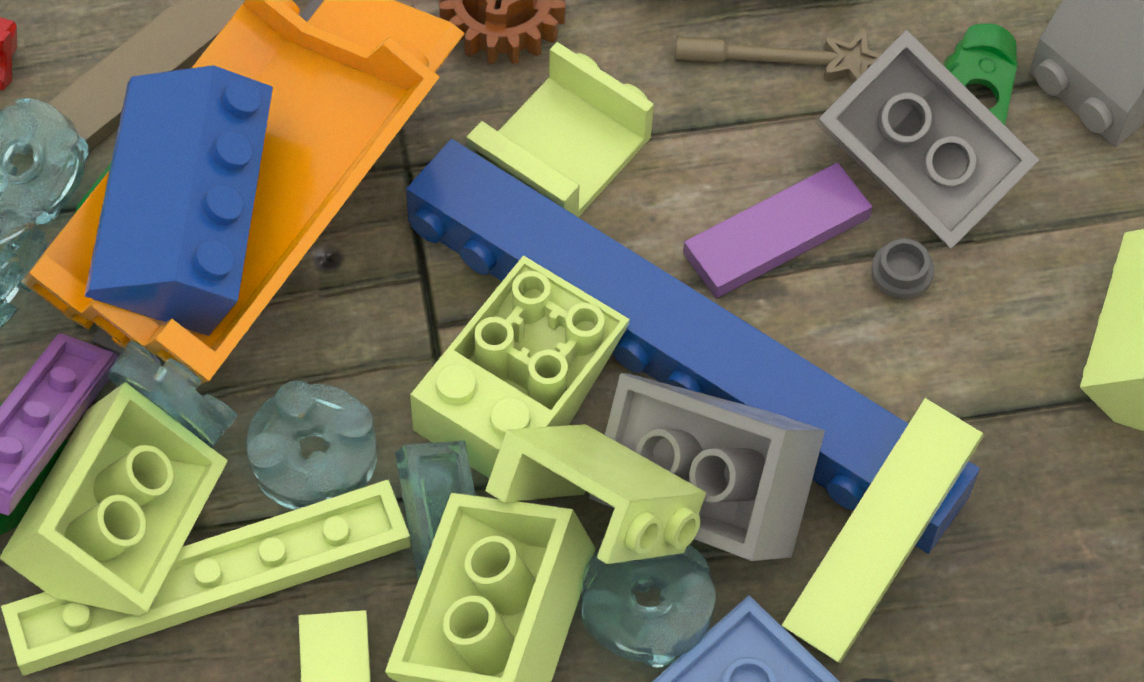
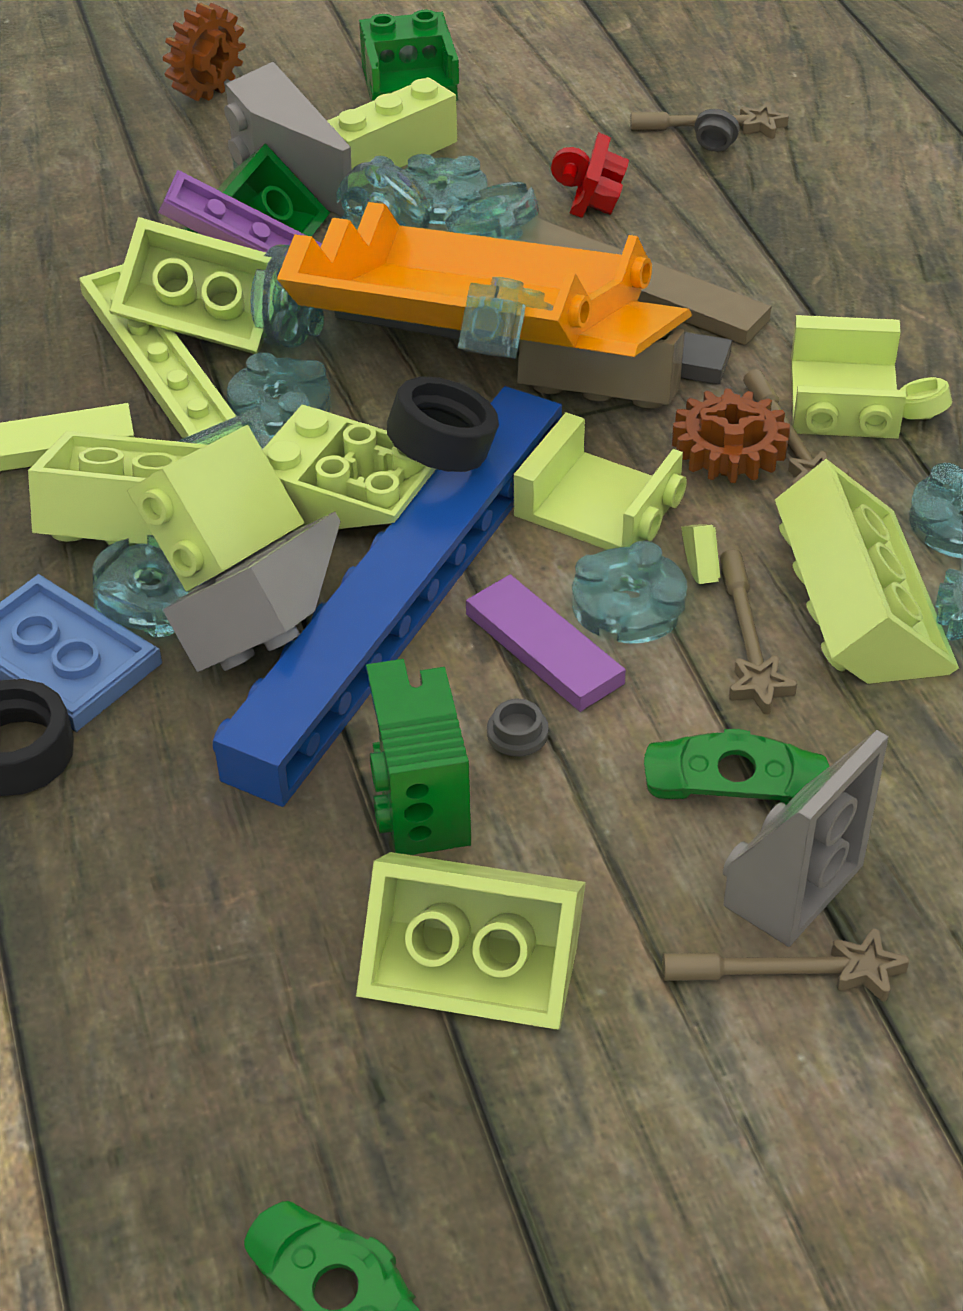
camera: 85 degrees right, 15 degrees down
blue slope [84,65,273,336] -> none
yellowish green tile [781,398,984,663] -> none
light grey slope [815,30,1039,249] -> none
none -> green piece [366,659,471,855]
none -> black tyre [387,377,499,472]
none -> clear light blue bracket [458,277,554,359]
none -> clear light blue plate [572,541,688,644]
none -> yellowish green tile [681,524,720,584]

